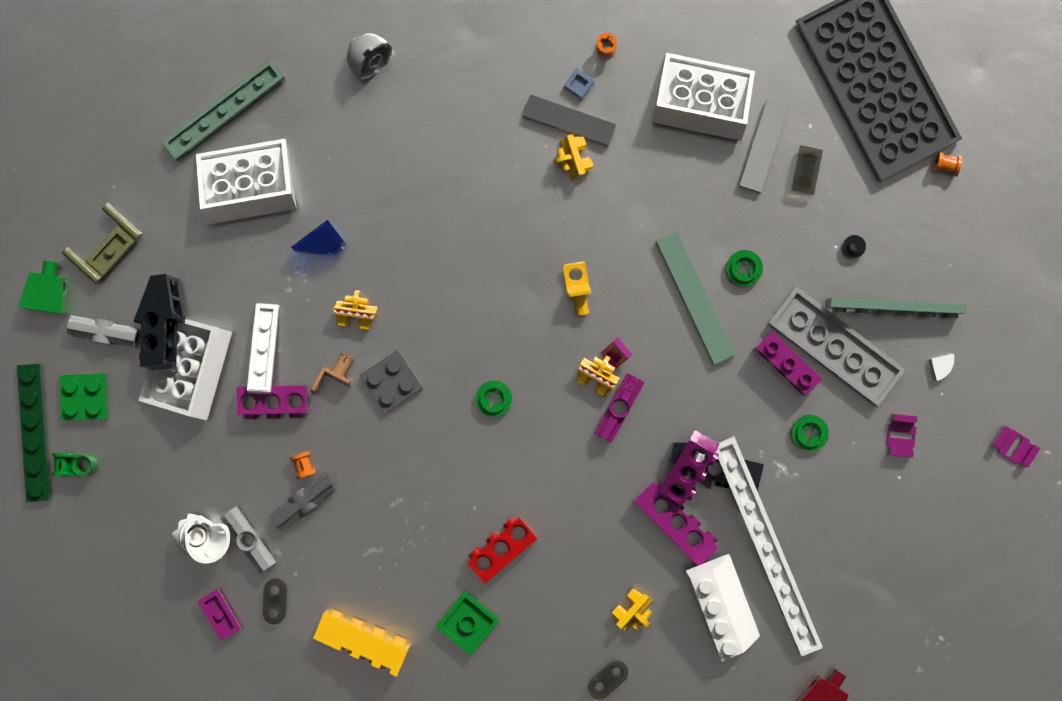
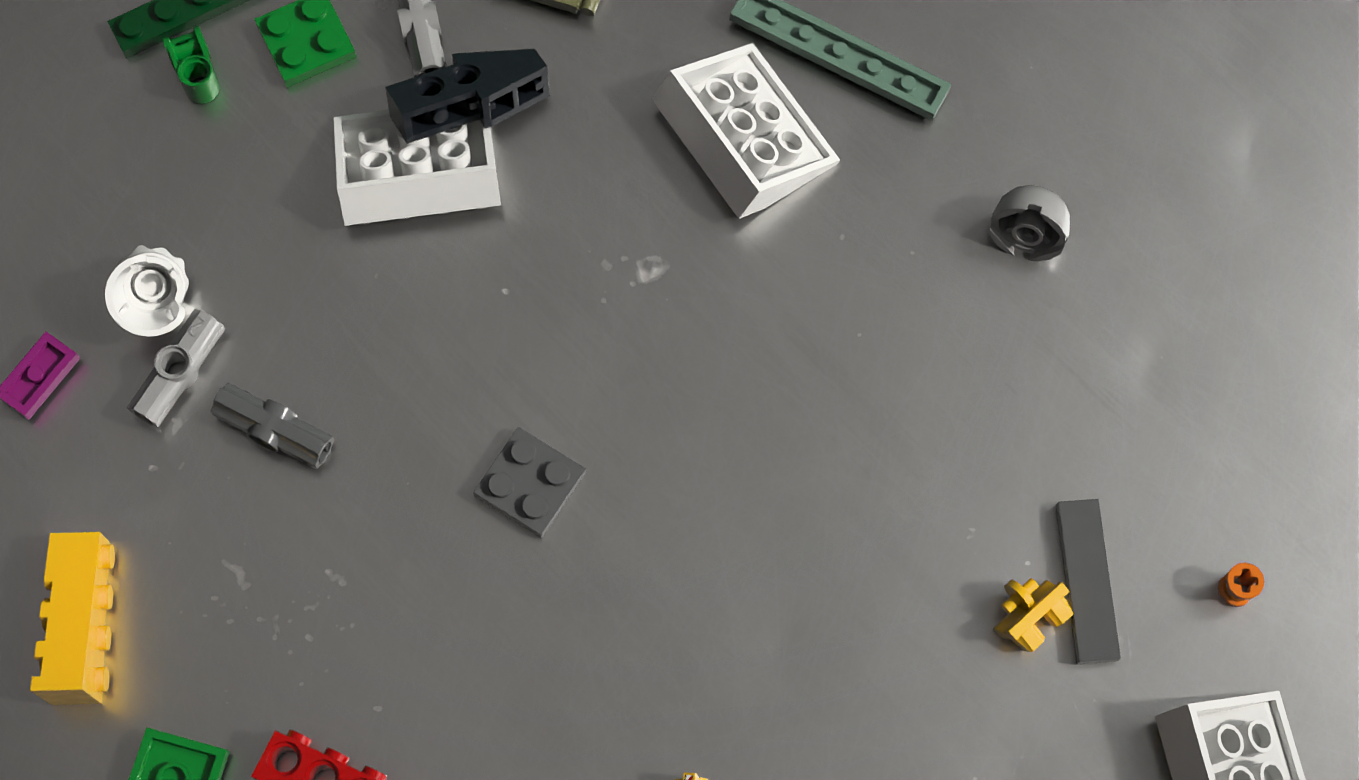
camera: 60 degrees right, 15 degrees down
magenta brick [237,385,309,419] -> none
white tile [247,304,280,394] -> none
clear smoke plate [262,578,288,625] -> none
orange bush [290,451,316,479] -> none
clear blue slope [291,220,346,257] -> none
medium nougat bracket [311,352,354,395] -> none
yellow hips [333,290,377,330] -> none
green gear [476,381,512,417] -> none
sand blue tile [563,68,595,100] -> none
yellow bracket [563,261,591,316] -> none

